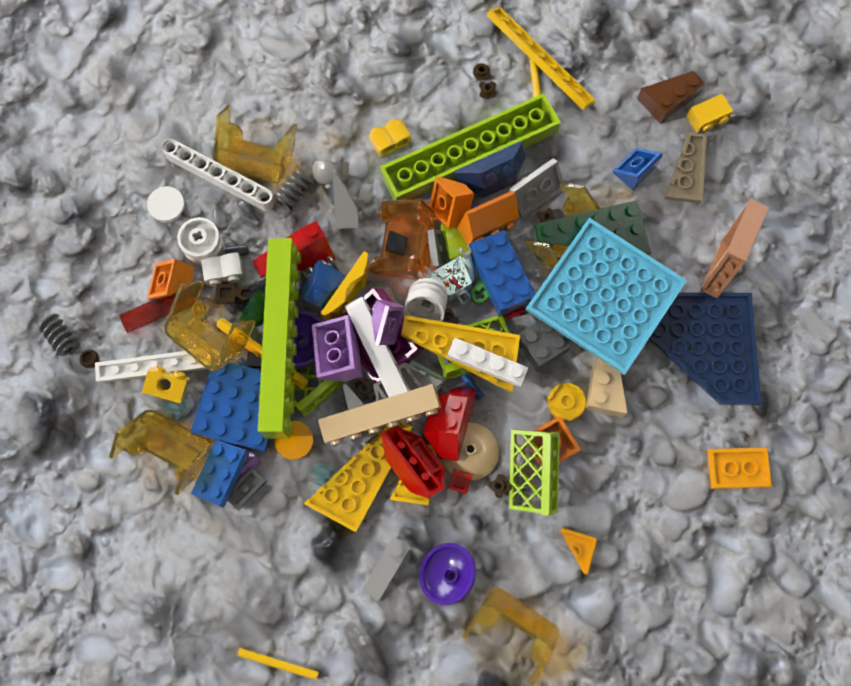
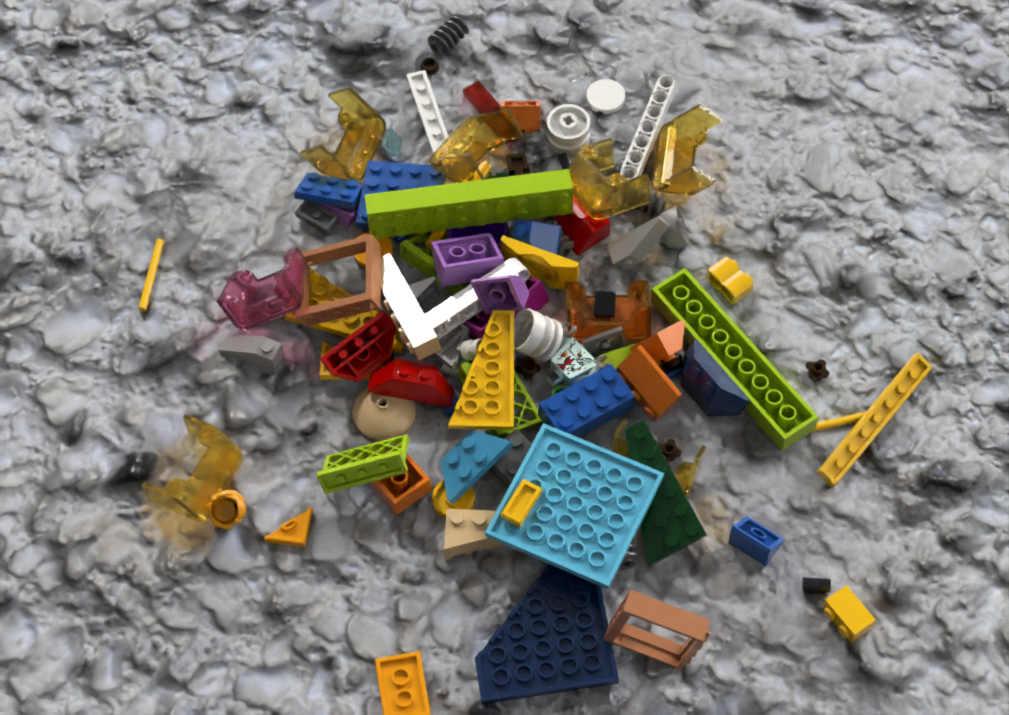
camera: 85 degrees right, 15 degrees down
yellow brick [142,366,190,403] -> none
white brick [201,253,244,287] -> none
clear light blue tile [310,462,335,486] -> none
dark brown plate [355,380,374,399] -> none
dark purple dish [419,543,476,606] -> none
white plate [447,338,528,387] -> none
red tile [448,469,473,494] -> none
dark brown plate [473,63,490,81] -> none
dark brown plate [488,474,512,498] -> none
light grey plate [509,158,565,219] -> none
reddish brown wedge [637,71,705,124] -> none
dark tan wing [665,132,707,204] -> none
none -> light orange hair [206,490,246,530]
none -> clear pink windscreen [216,247,305,330]
none -> nougat window [295,234,381,327]
none -> dark azure wing [440,430,514,504]
none -> white wheel [460,338,483,361]
none -> yellow tile [500,479,543,527]
none -> clear yellow windscreen [568,138,650,220]
none -> black piece [802,577,831,592]

